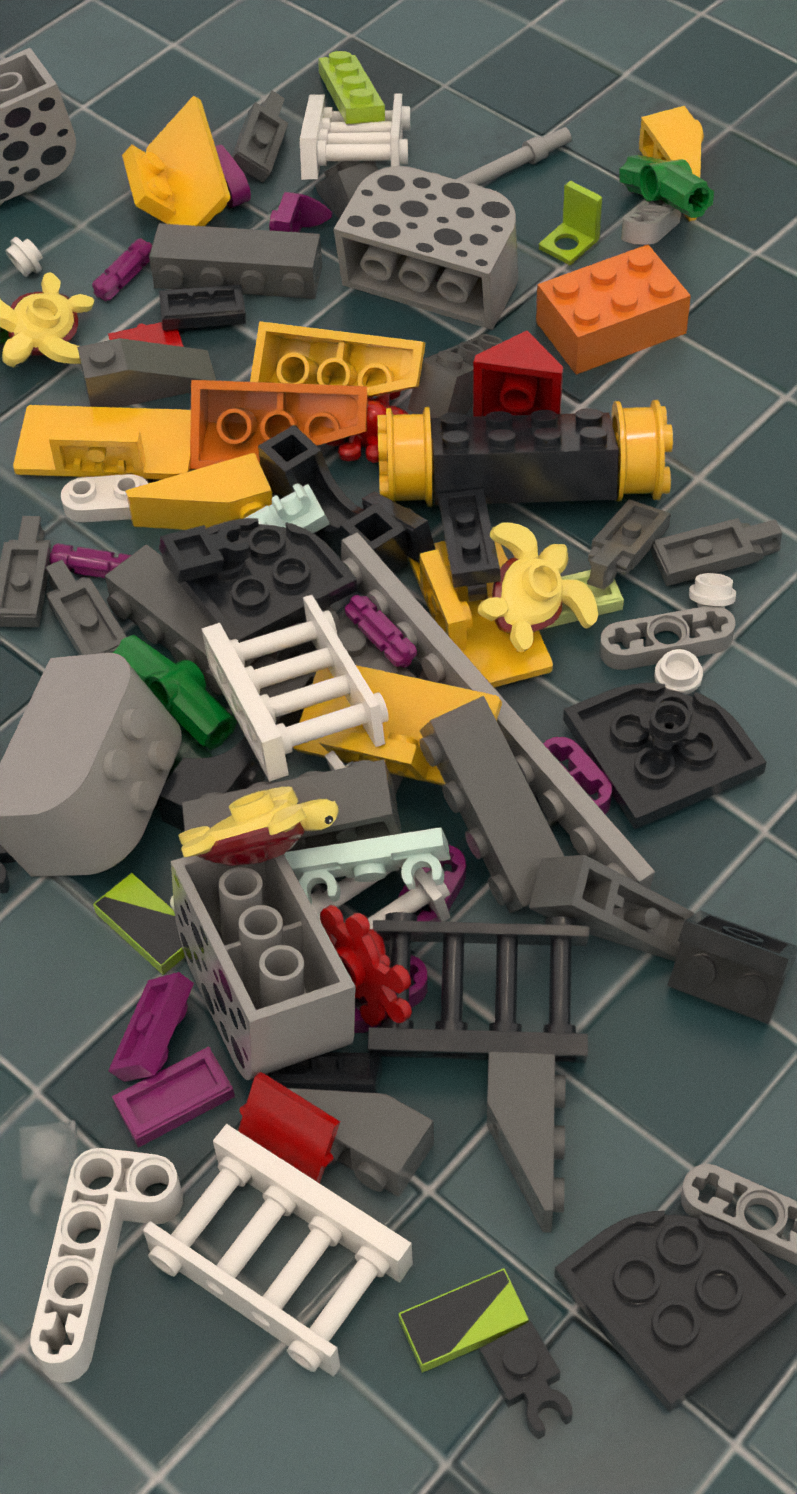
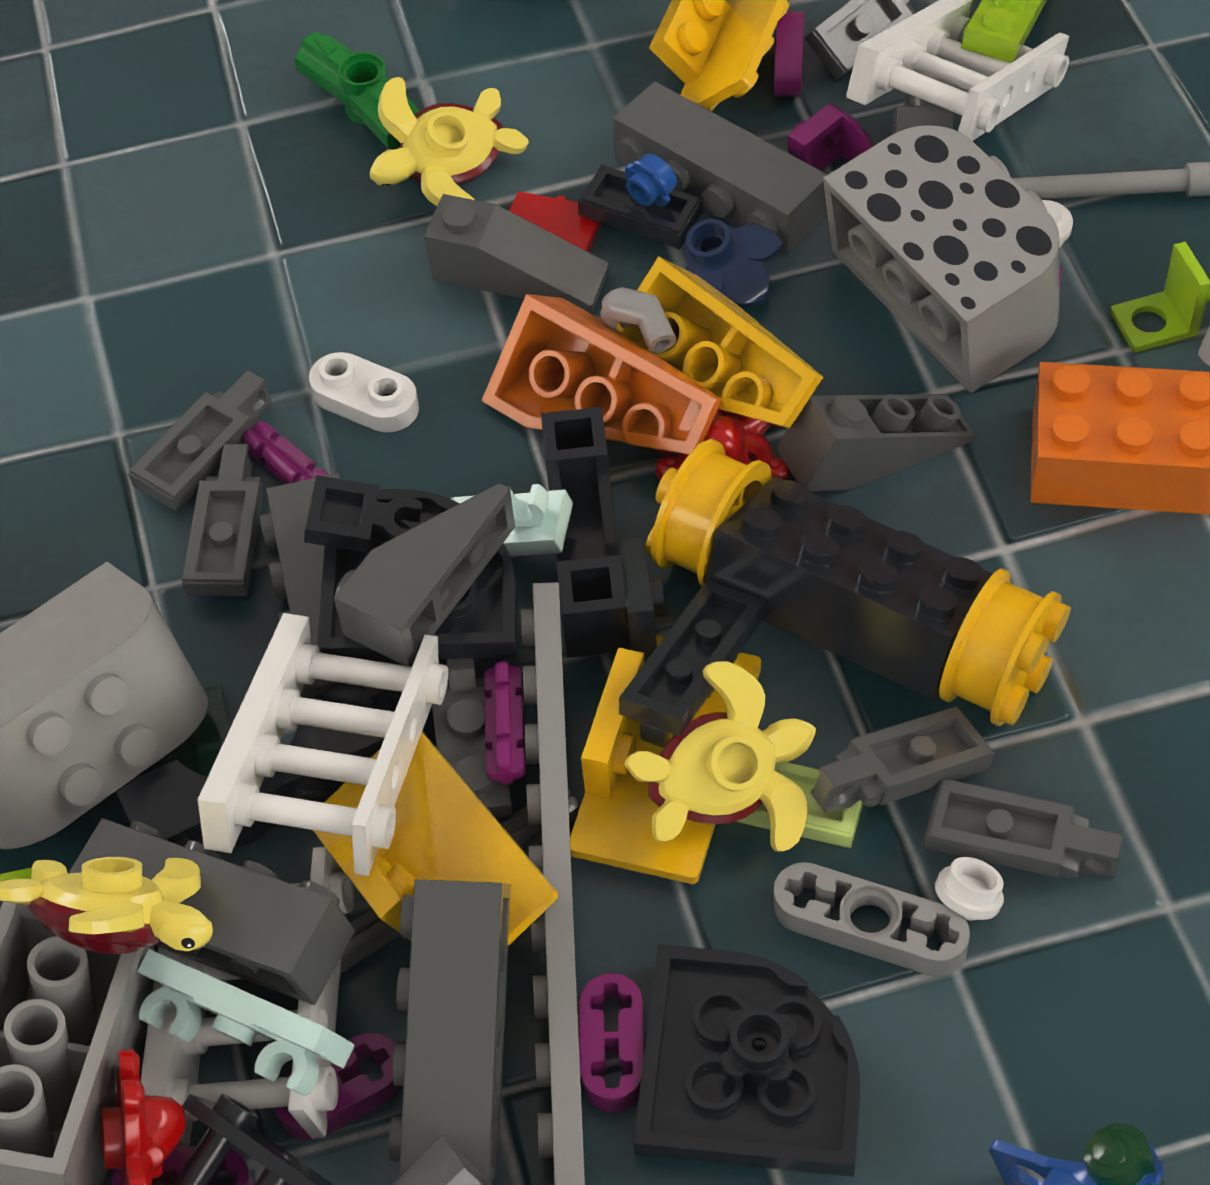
camera: 35 degrees right, 0 degrees up
white plate [5,237,43,277] -> none
yellow bracket [13,405,191,479] -> none
magenta axle [92,238,152,301] -> none
green piece [113,635,237,751] -> none
yellow slope [125,453,272,530] -> none
red slope [473,330,563,417] -> none
white plate [654,649,703,695] -> none
none -> dark grey slope [334,483,515,666]
none -> light grey arm [600,287,677,353]
none -> blue plate [625,153,677,206]
none -> dark blue plate [683,218,783,307]

